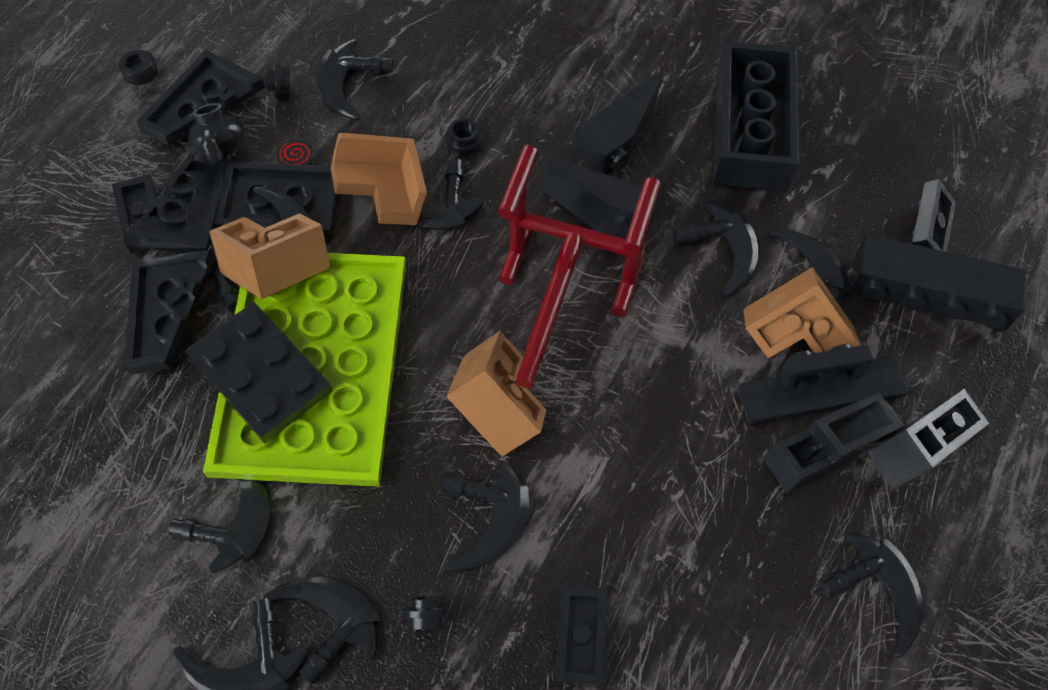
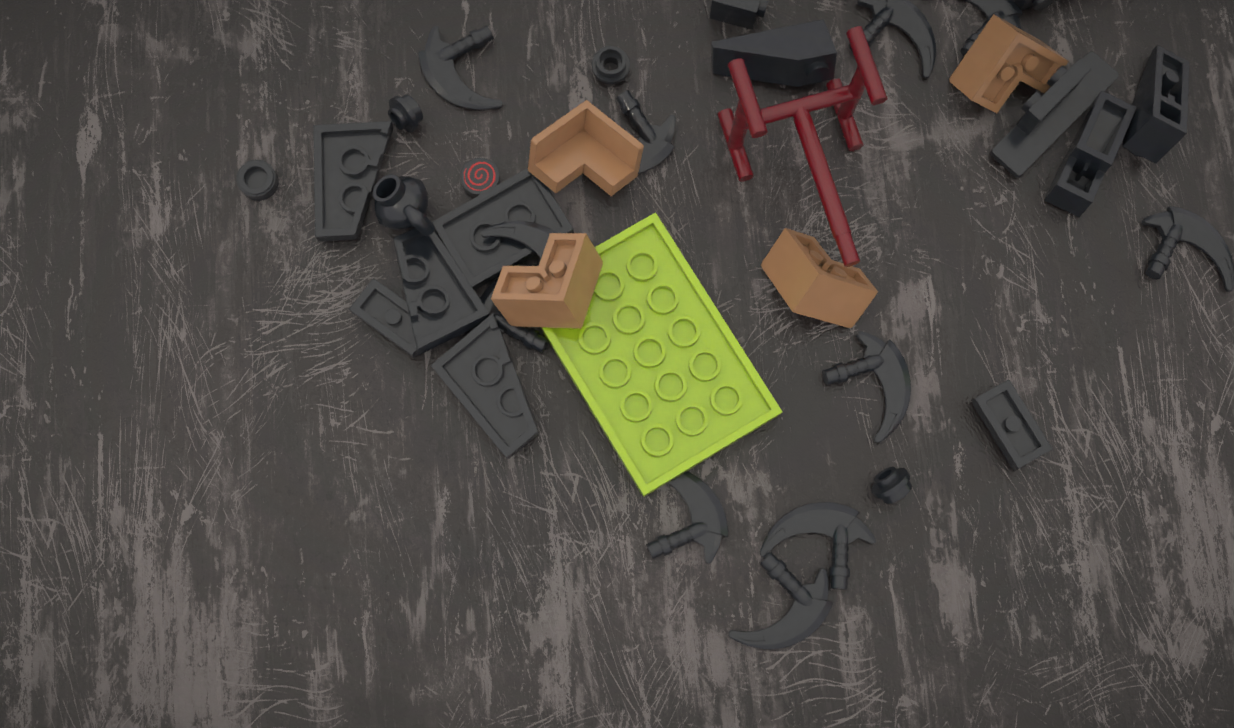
camera: 35 degrees left, 15 degrees up
black plate [185,302,333,444] -> none

